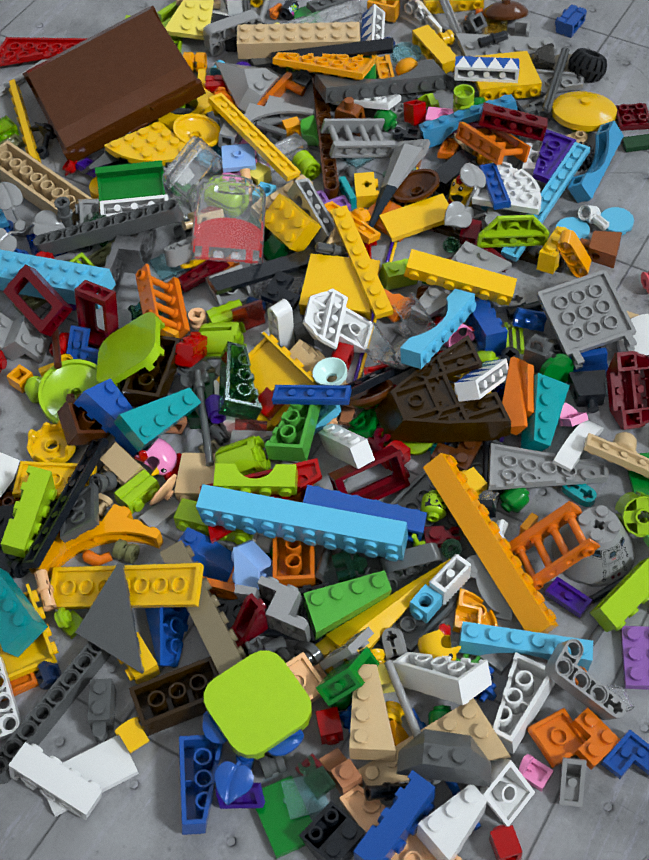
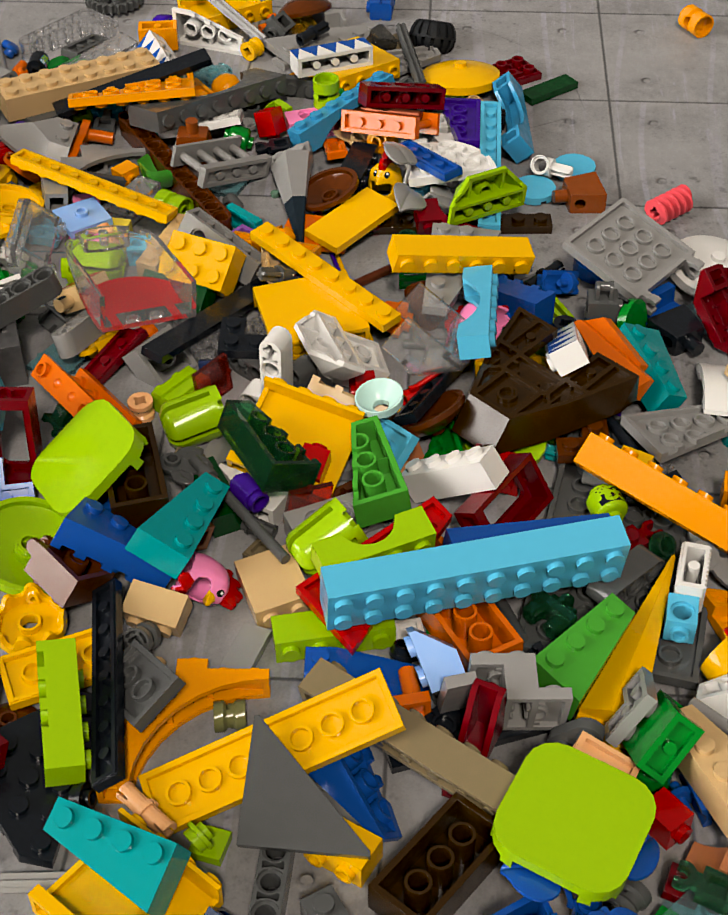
camera: 30 degrees left, 10 degrees down
orange arm [82,550,113,566] -> none
lime brick [114,469,160,514] -> none
light nougat dish [149,474,177,506] -> none
red brick [175,332,208,368] -> none
dark grey bar [245,636,288,657] -> none
blue tile [272,385,352,405] -> none
yellow brick [354,172,379,208] -> none
lime brick [379,258,418,290] -> none
light grey beam [382,628,407,661] -> none
yellow brick [412,25,458,74] -> none
green head [500,488,530,513] -> none
yellow arch [536,226,573,274] -> none
light orange beam [557,229,592,278] -> none
bright pink tile [558,403,589,427] -> none

